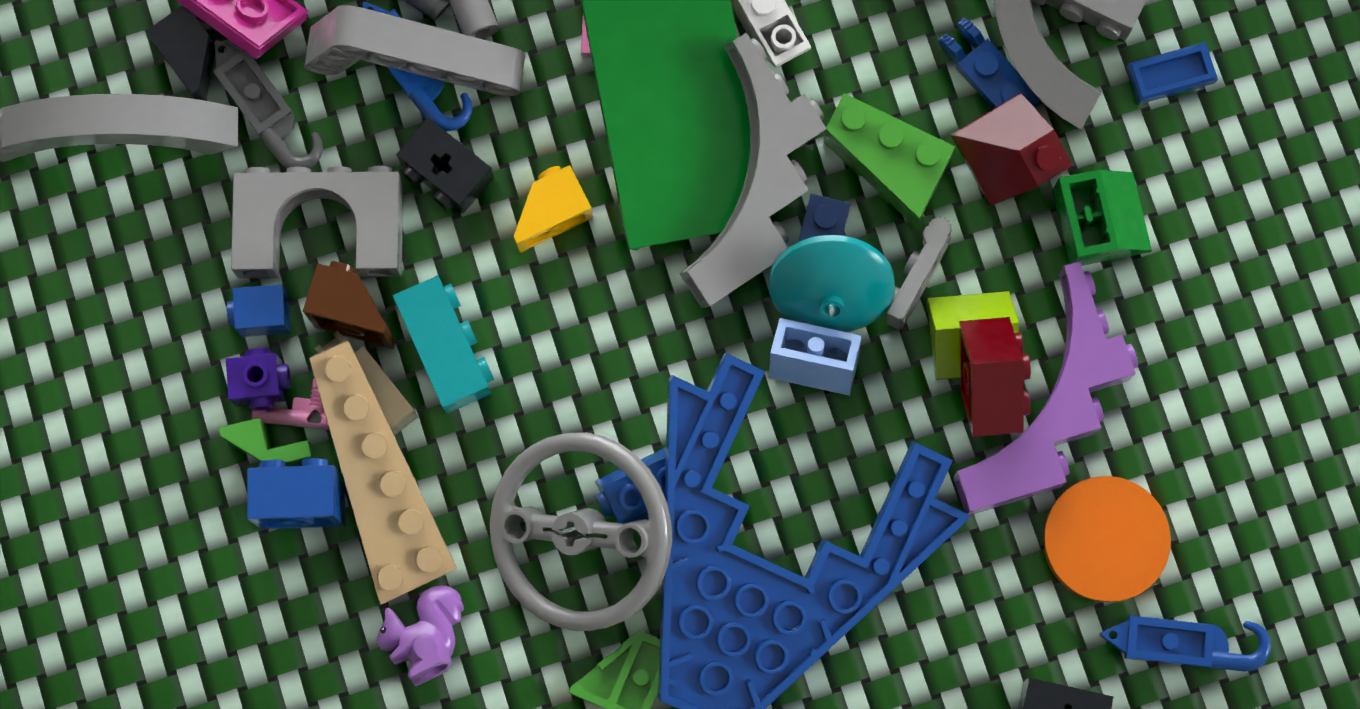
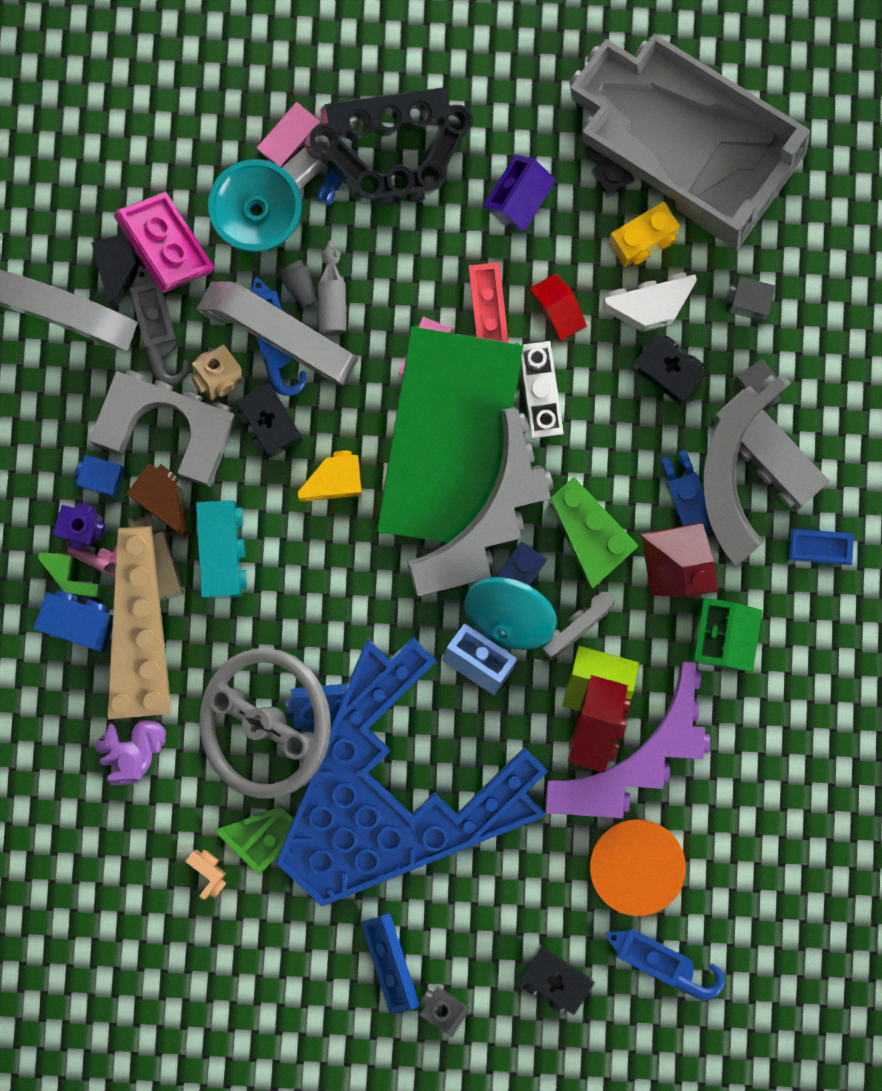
camera: 20 degrees right, 5 degrees up
none -> tan brick [191,344,242,400]

